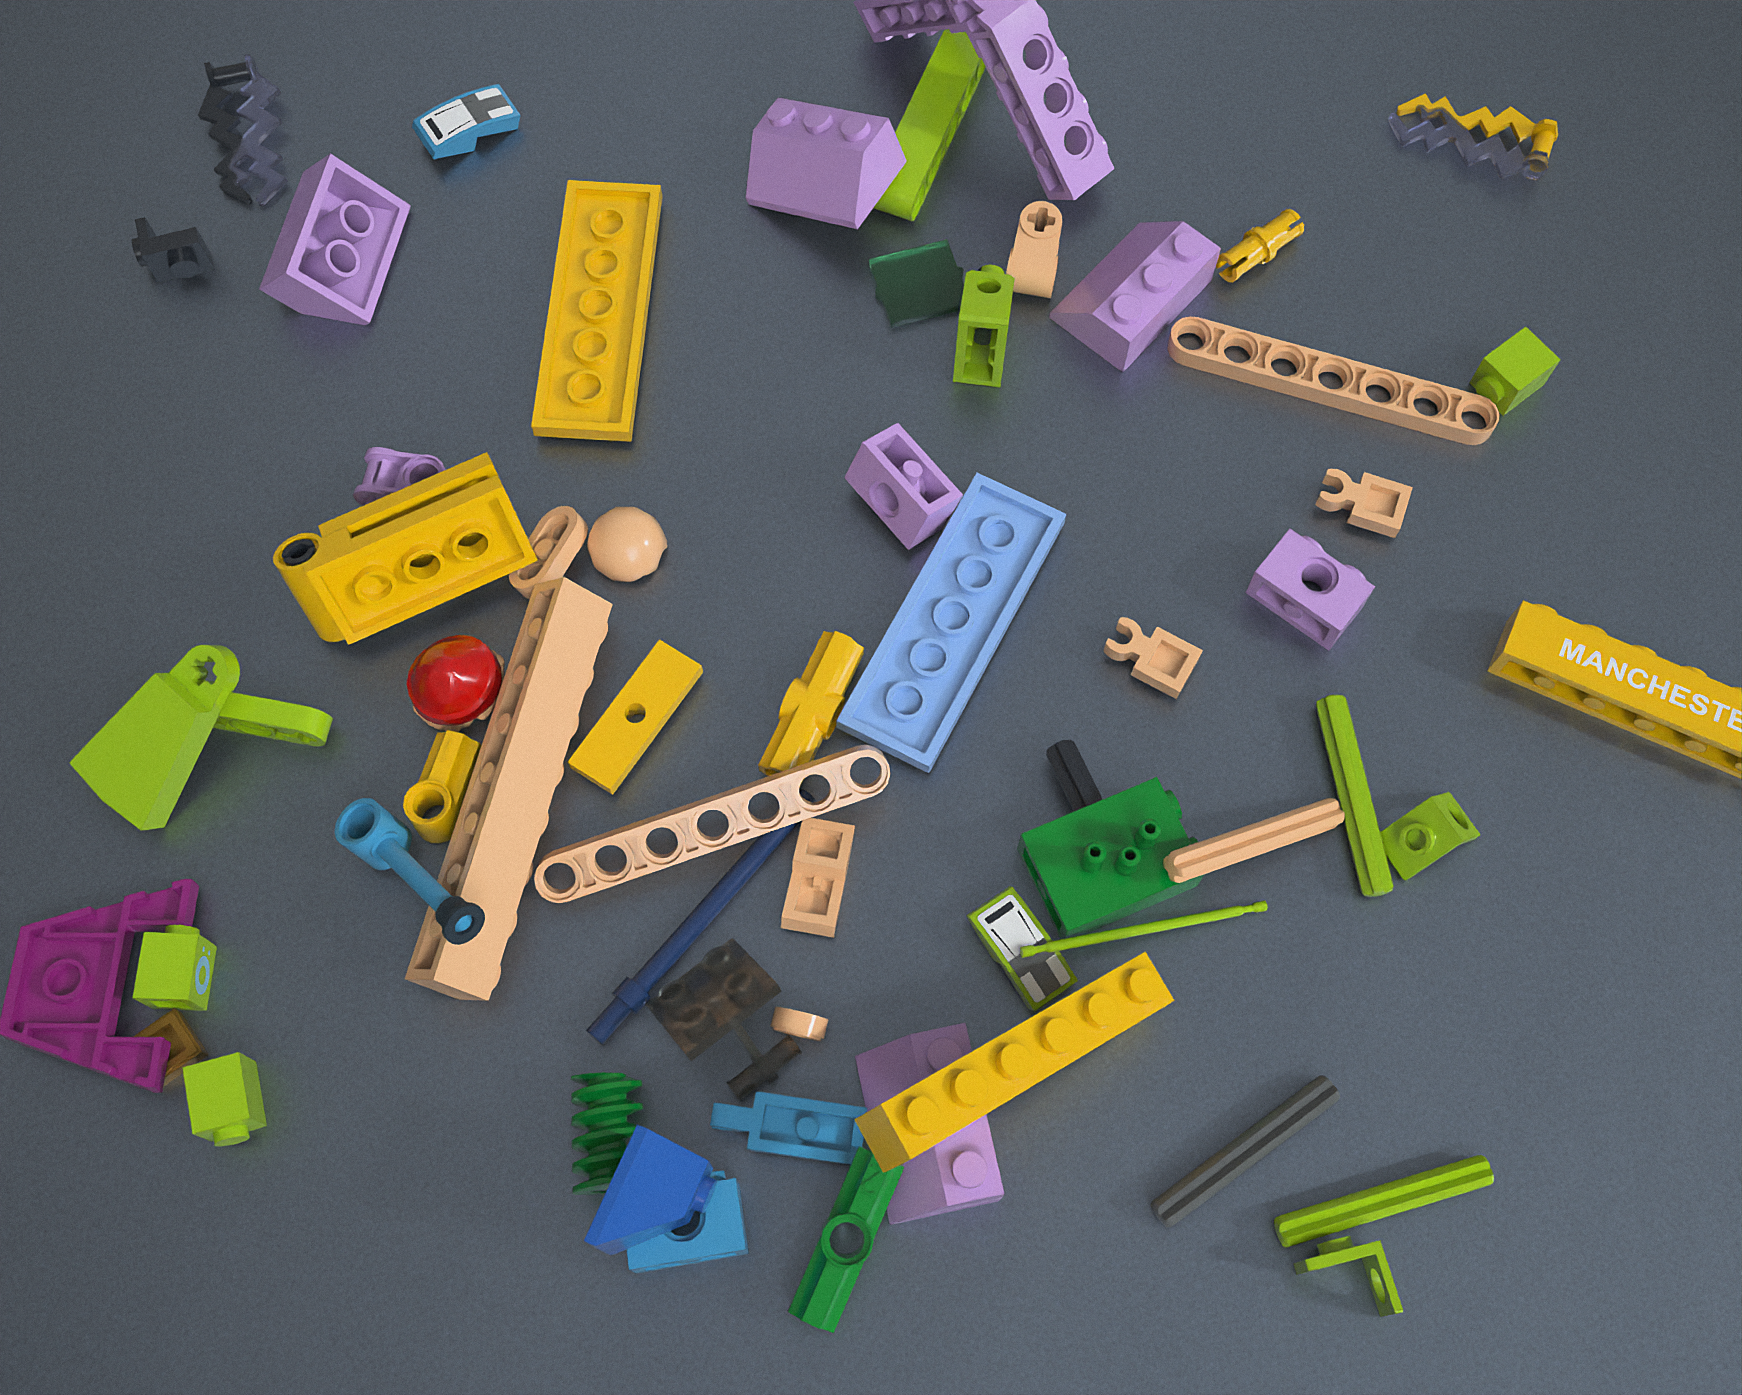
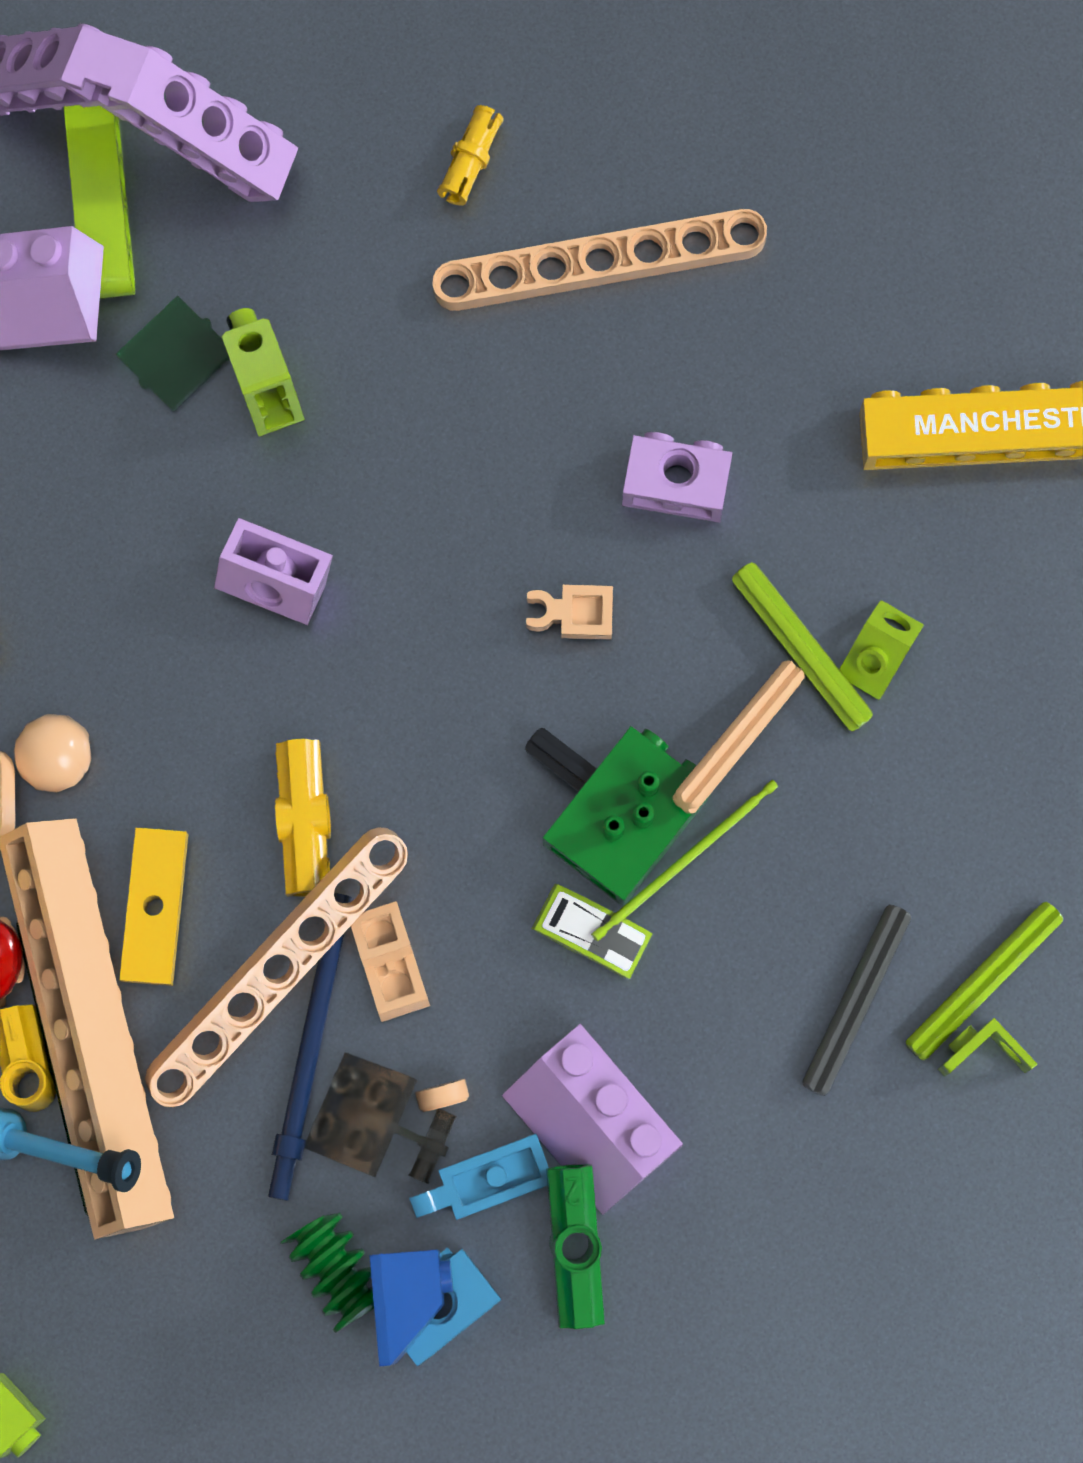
camera: 25 degrees left, 10 degrees up
light blue plate [836,473,1066,773] -> none
yellow brick [854,951,1175,1173] -> none
light nougat piece [1006,201,1062,298] -> none
lavender slope [1049,221,1221,372] -> none
light nougat plate [1315,469,1413,538] -> none
lime brick [1469,326,1561,416] -> none

